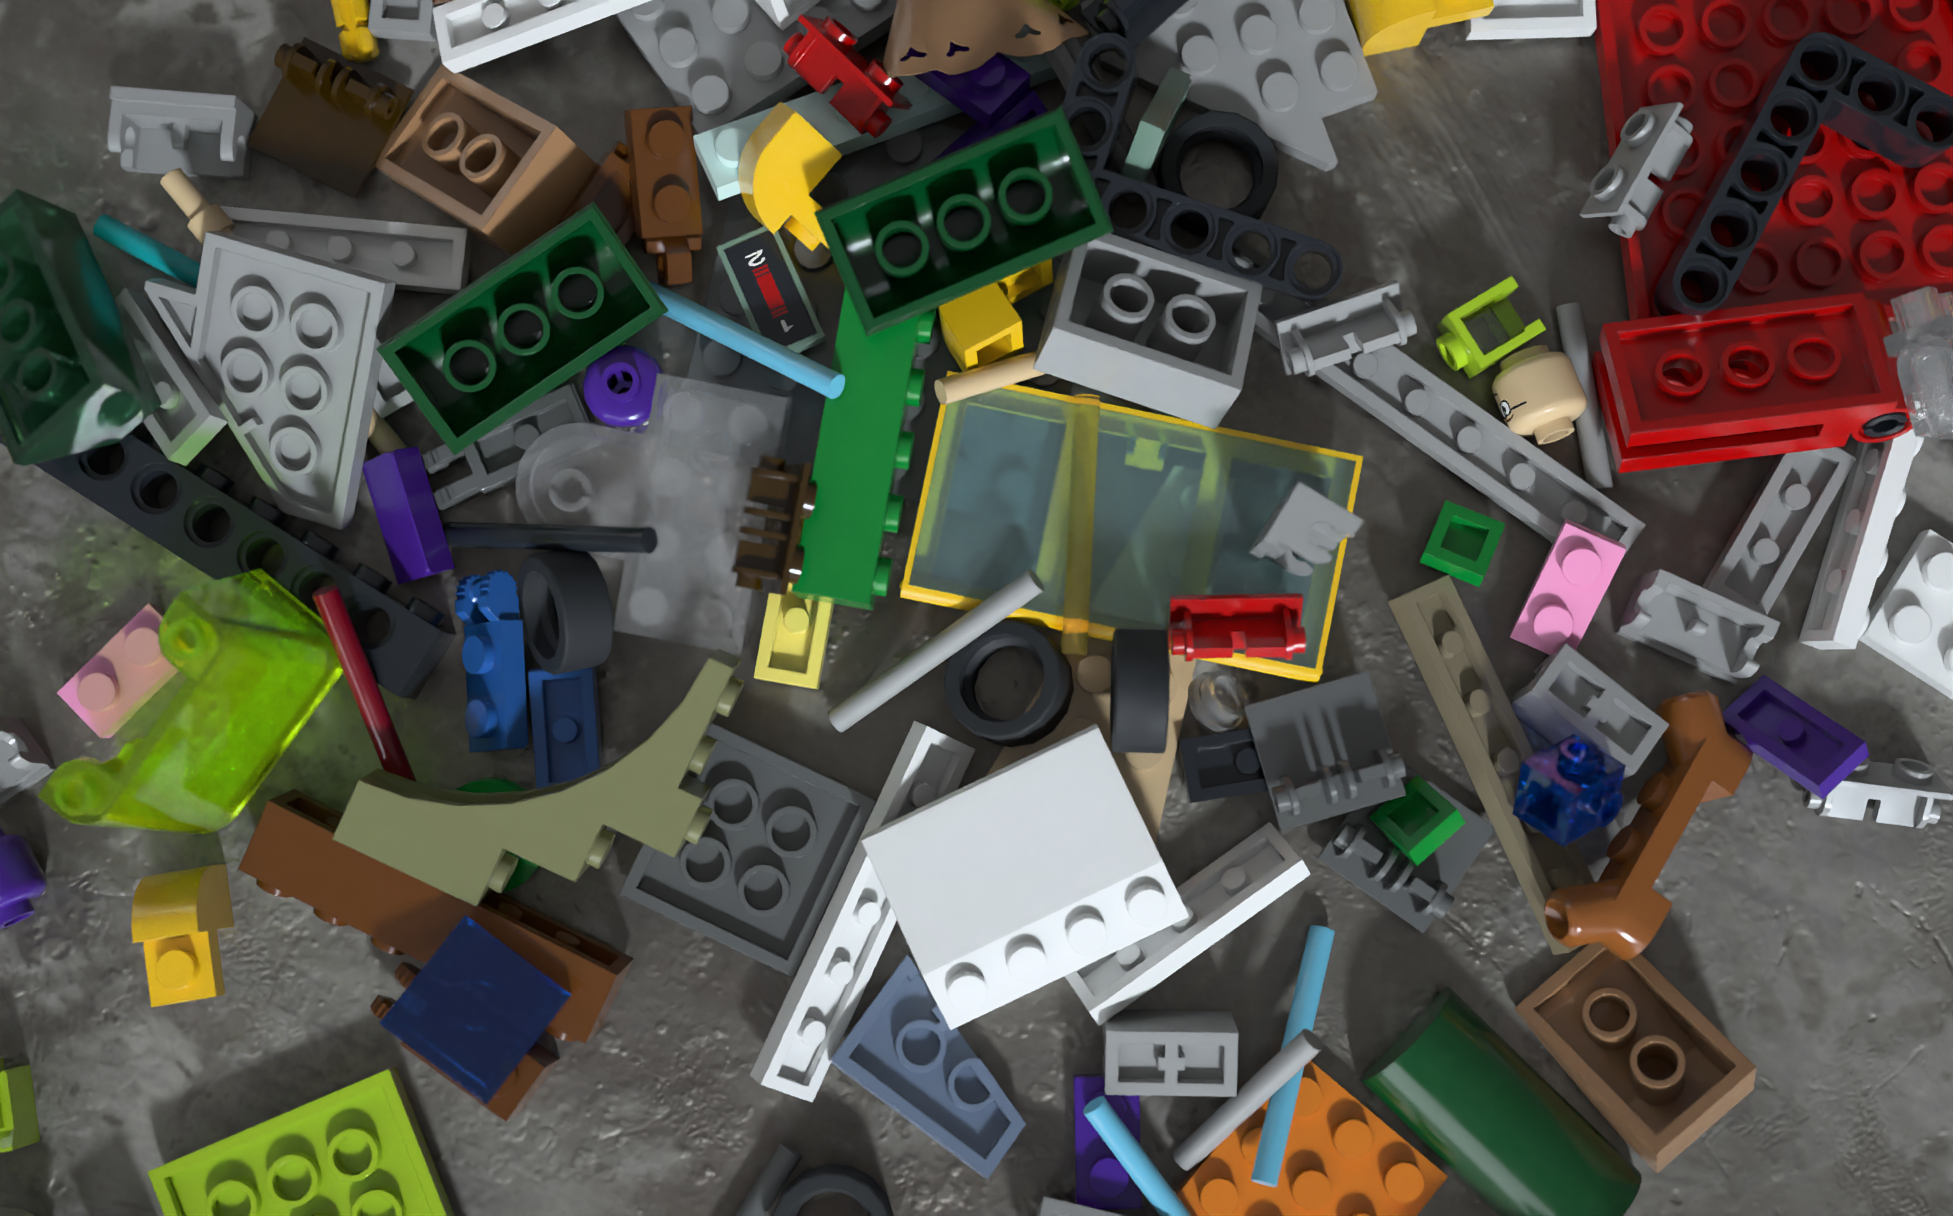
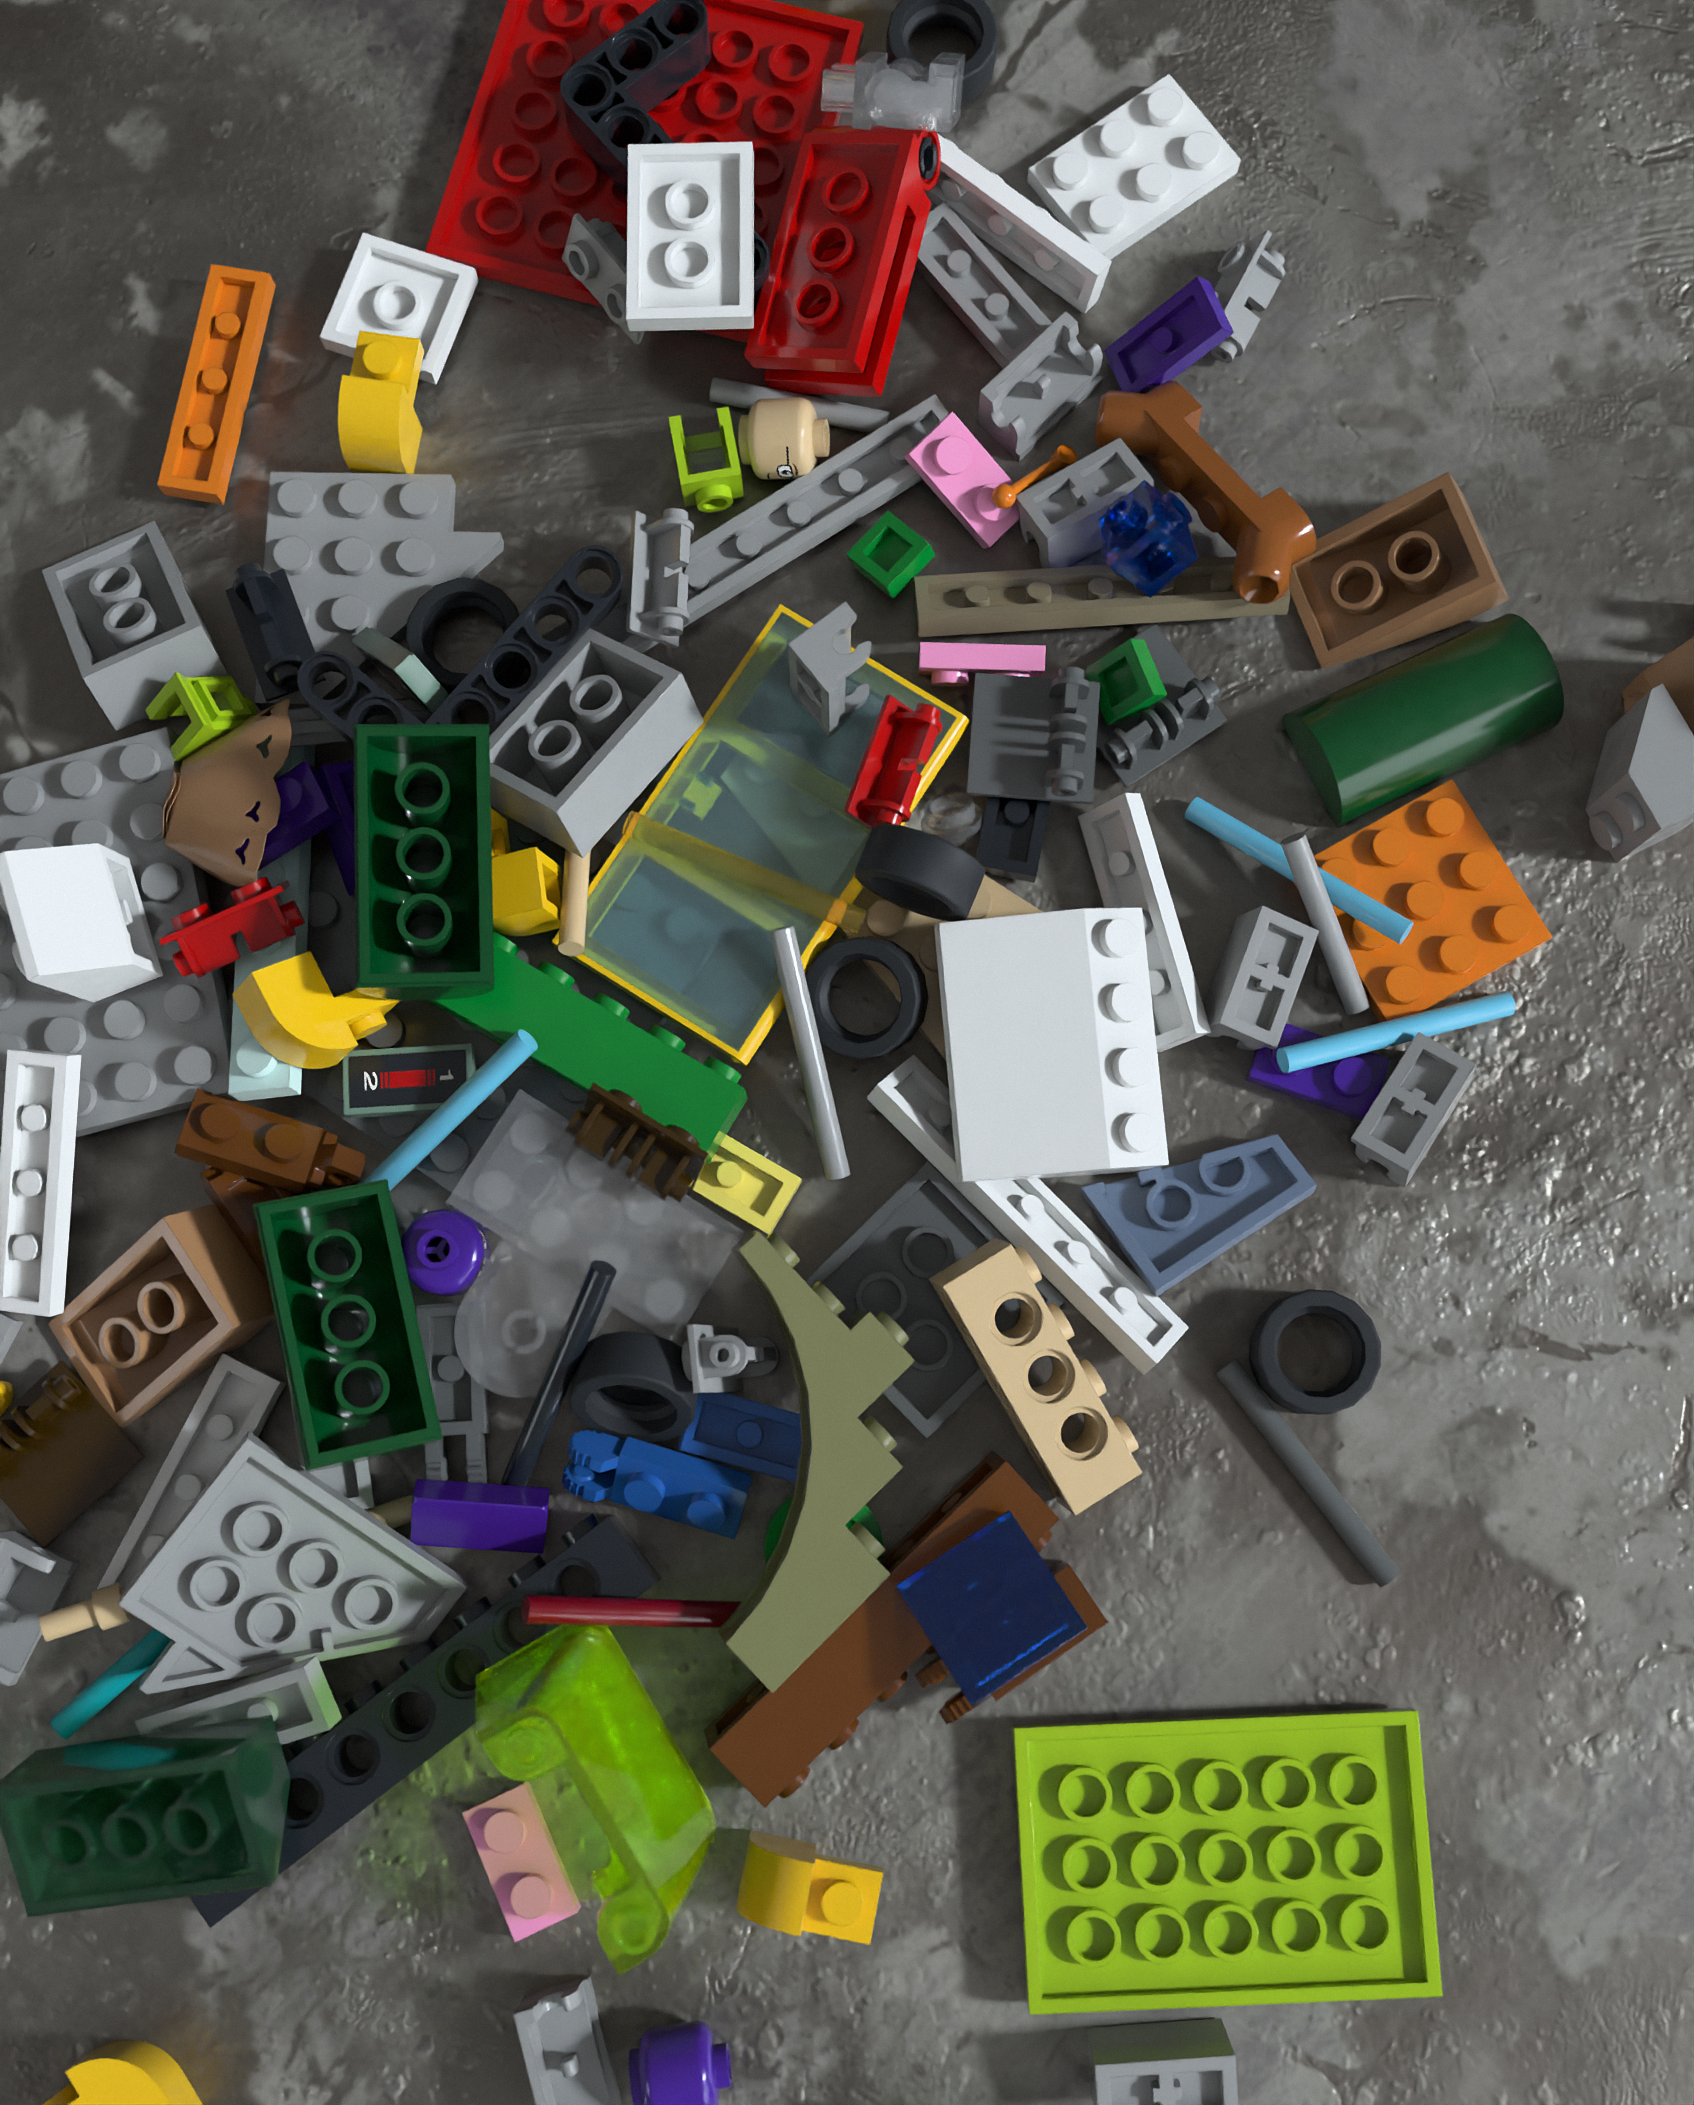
camera: 75 degrees left, 5 degrees down
none -> white plate [626,142,754,331]
none -> light grey hinge [682,1324,780,1393]
none -> bright pink plate [918,642,1046,687]
none -> tan brick [929,1238,1142,1516]
none -> orange hinge [992,445,1078,509]

